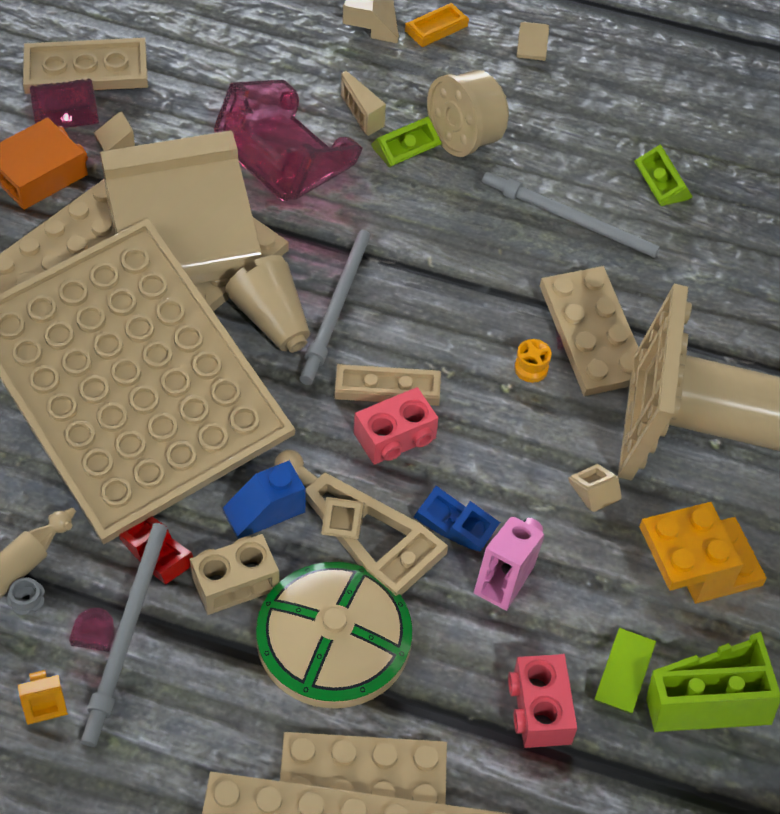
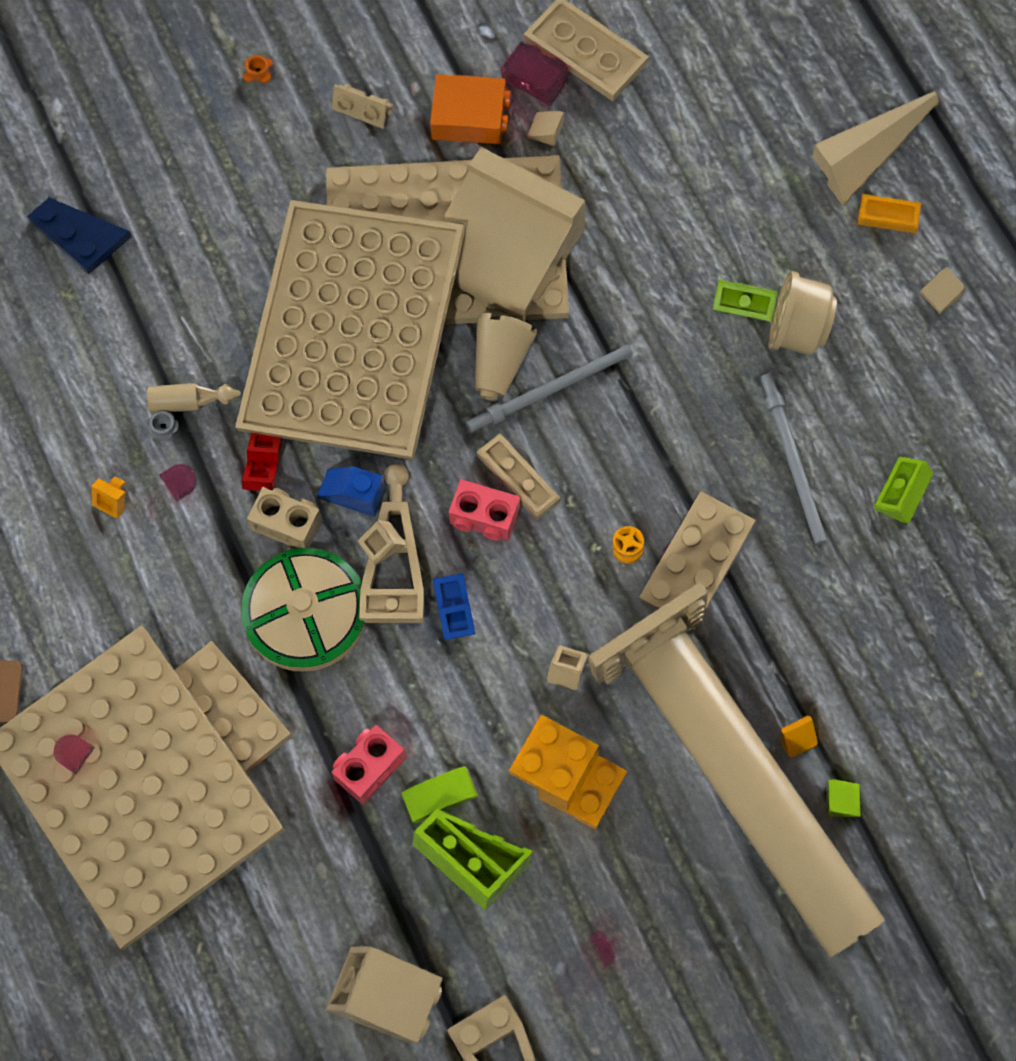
camera: 55 degrees right, 15 degrees up
light grey bar [81,523,168,747] -> none
clear pink windscreen [214,79,363,201] -> none
tan slope [341,71,386,136] -> none
bright pink torso [474,517,544,611] -> none

